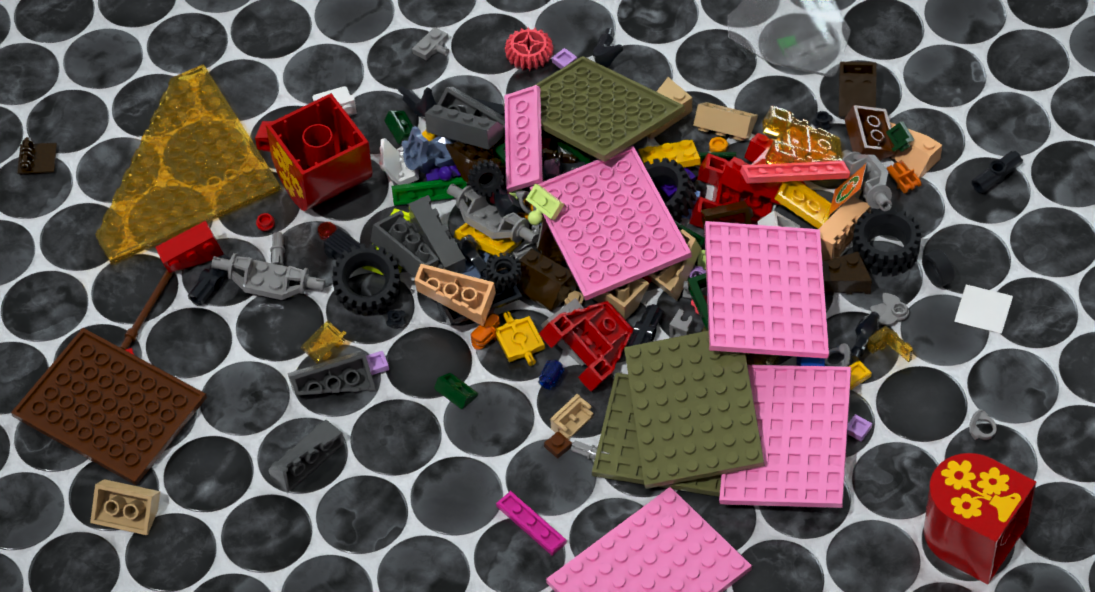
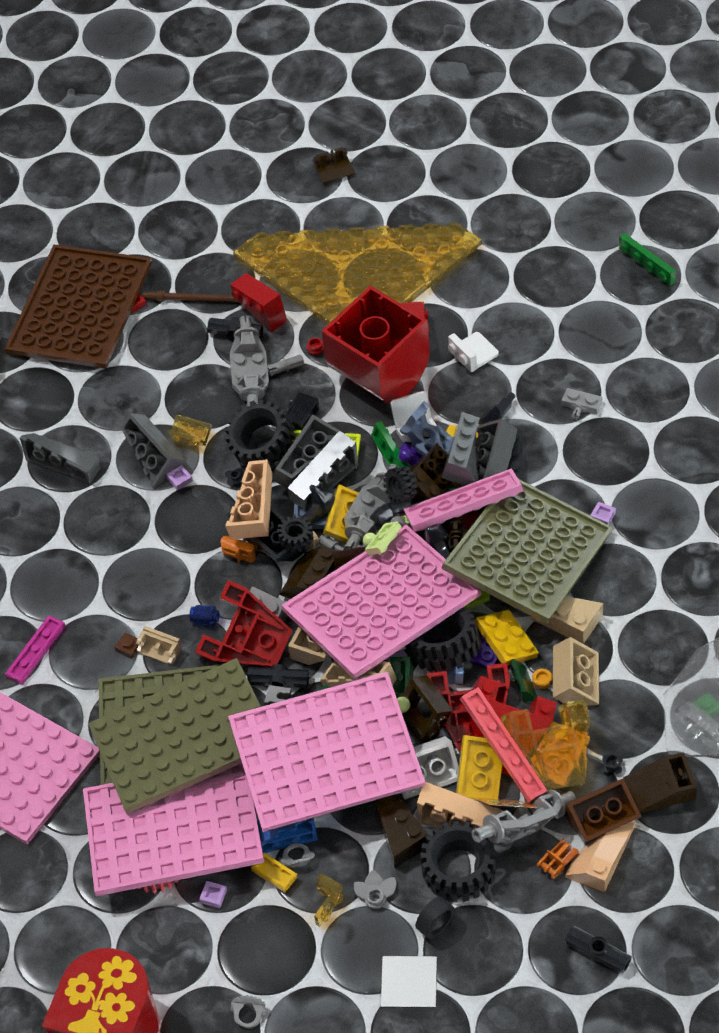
camera: 75 degrees right, 0 degrees up
clear red tile [318,222,337,240] -> none
dark green slope [384,110,413,144] -> none
dark green slope [434,373,478,409] -> none
yellow plate [495,311,545,366] -> none
coral gear [505,27,553,71] -> none
light grey axle [571,441,610,460] -> none
black animal [593,28,623,68] -> none
black animal [851,312,881,361] -> none
dark green bracket [886,121,914,152] -> none

